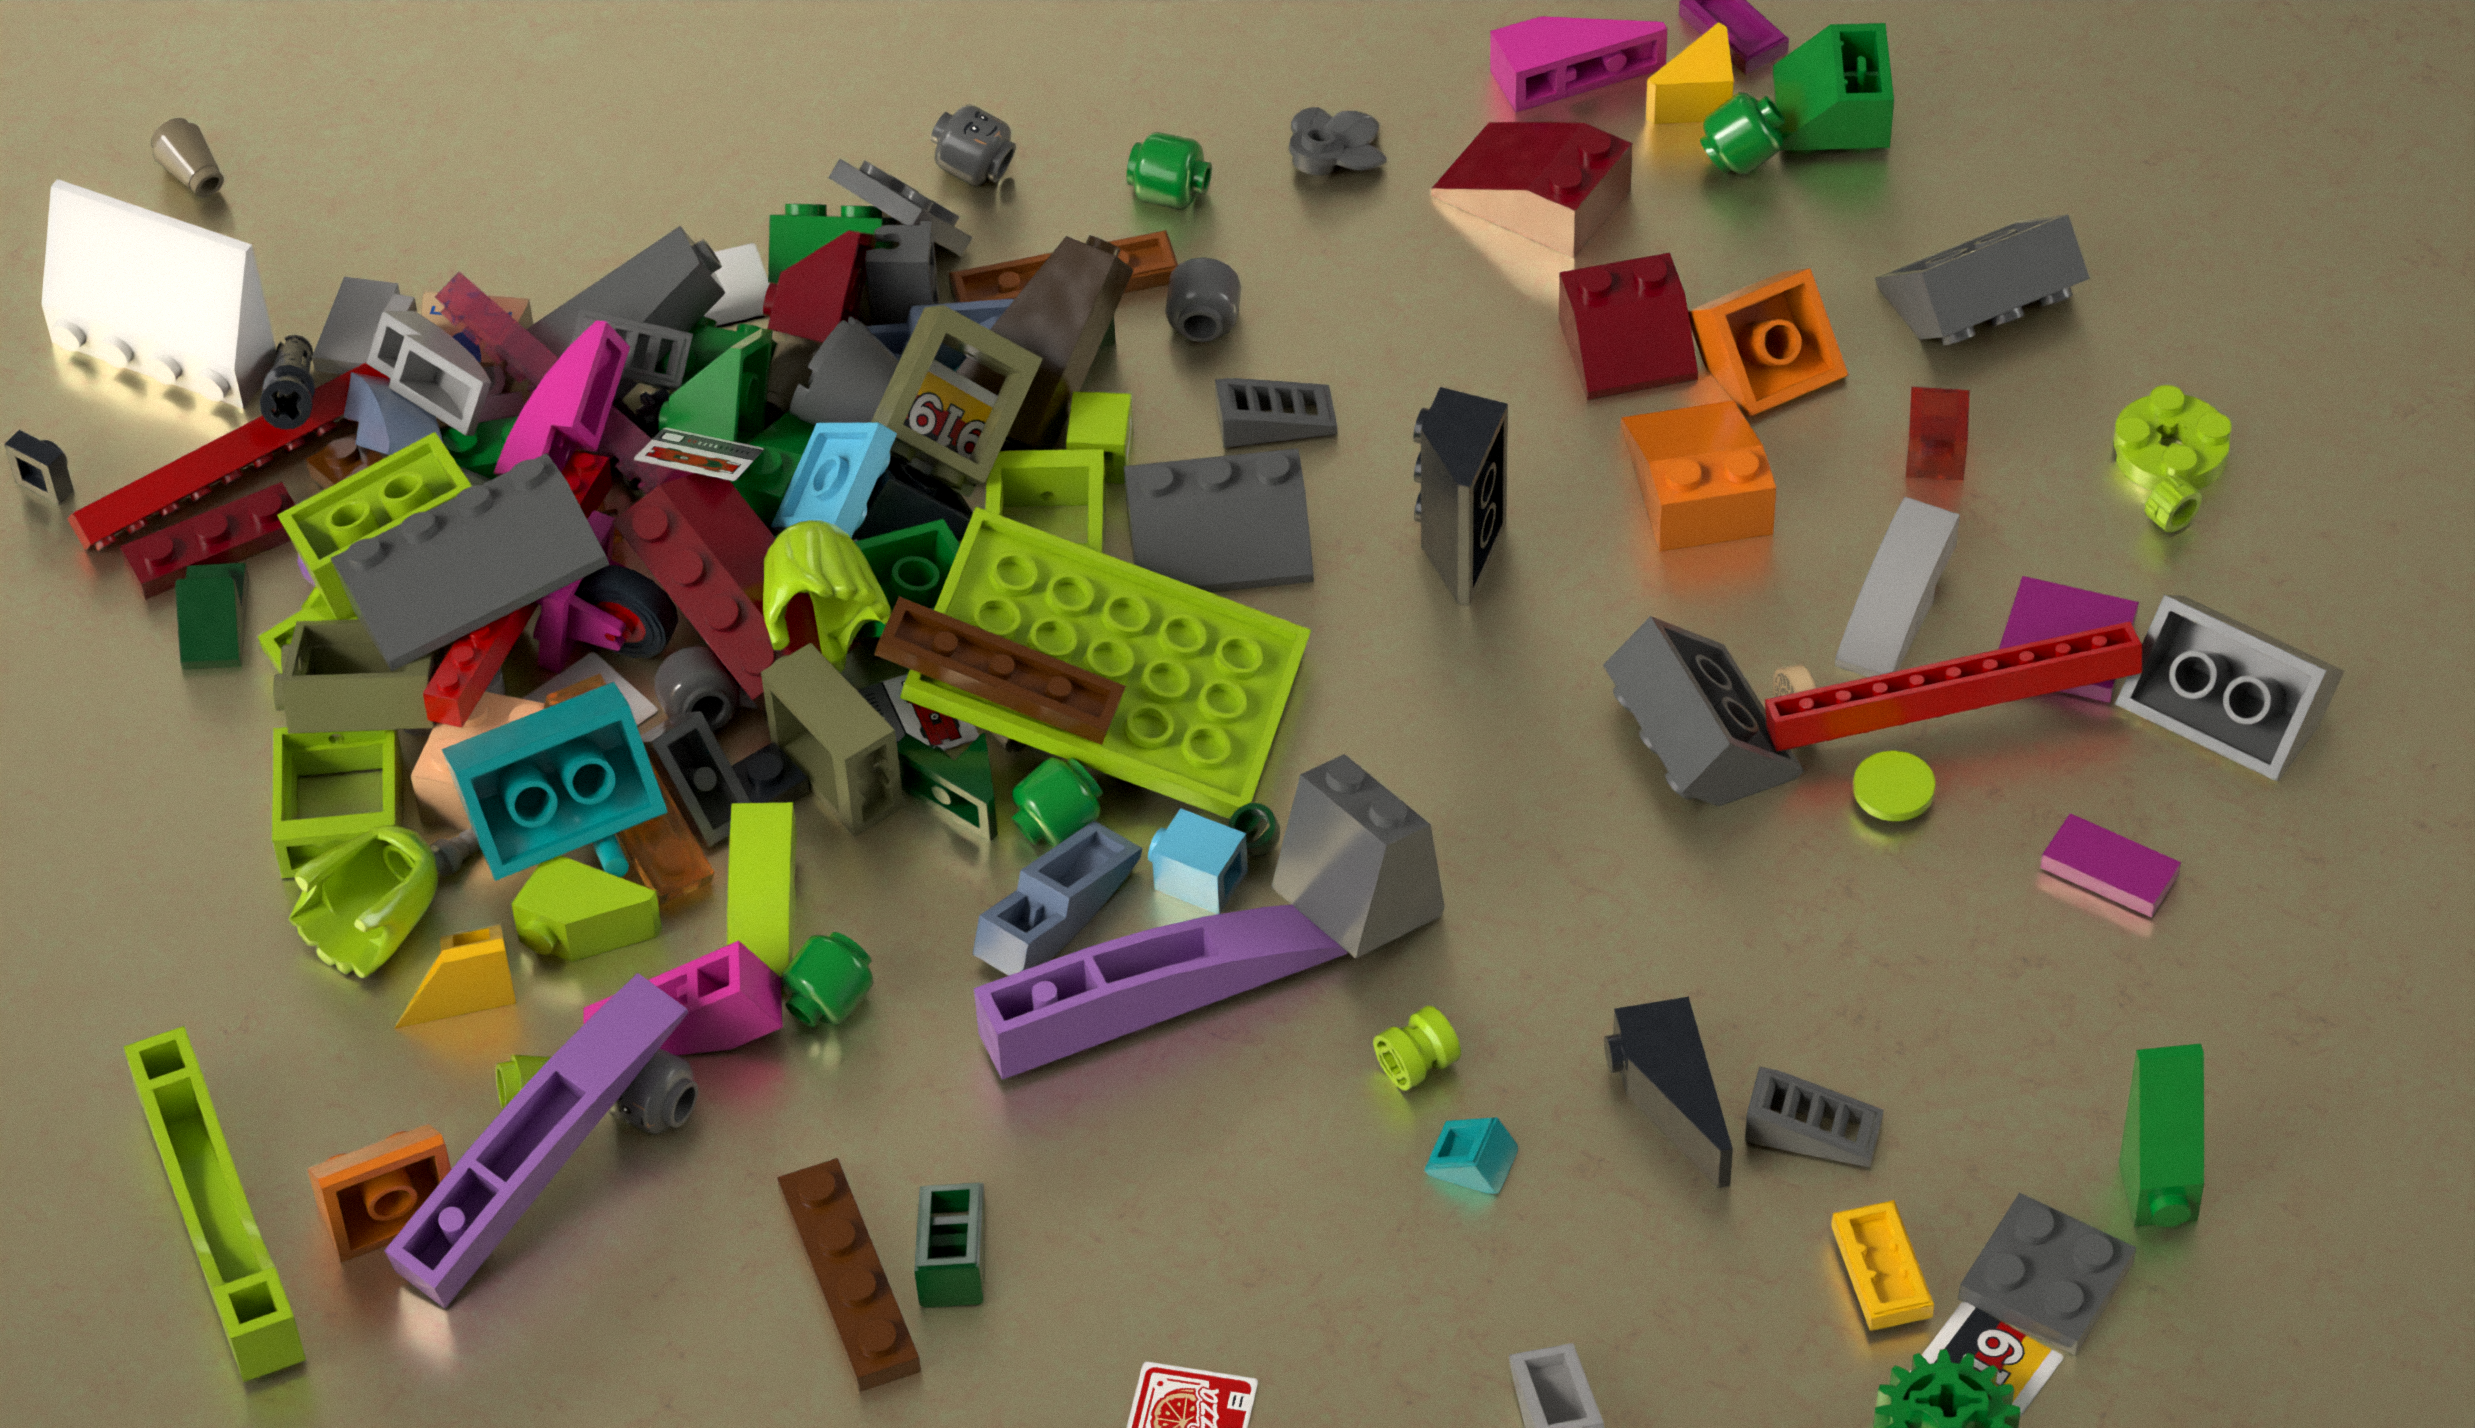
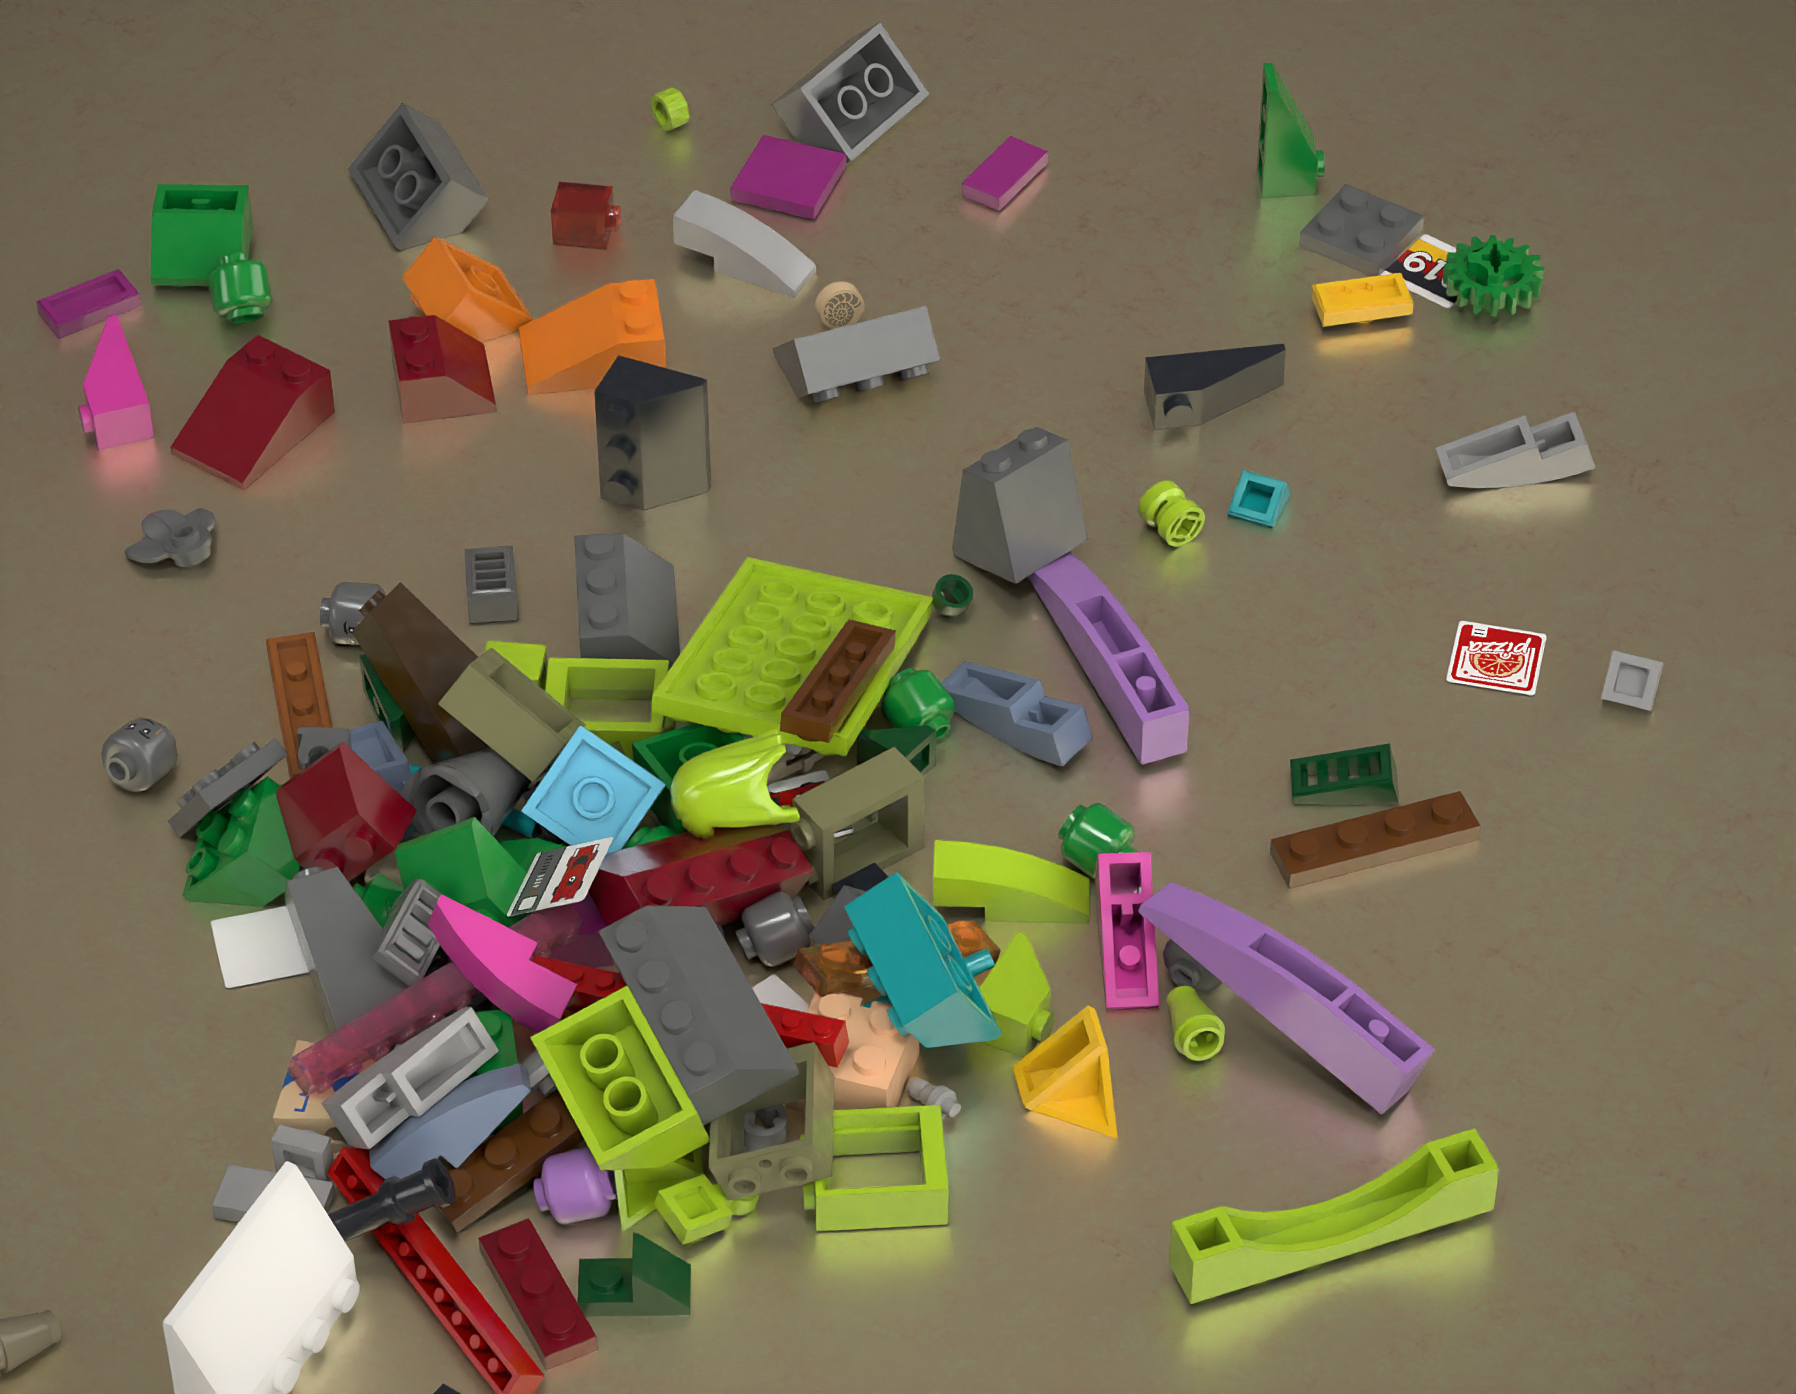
camera: 90 degrees left, 5 degrees down
lime hair [289,825,438,978] -> none
orange slope [307,1124,451,1263] -> none
green head [1126,132,1212,210] -> none
medium azure brick [1148,808,1248,914] -> none
yellow slope [1646,22,1734,124] -> none
dark grey slope [1745,1067,1884,1168] -> none
red piece [1765,621,2142,751] -> none
lime piece [1853,750,1936,821] -> none
lime plate [2113,385,2232,491] -> none

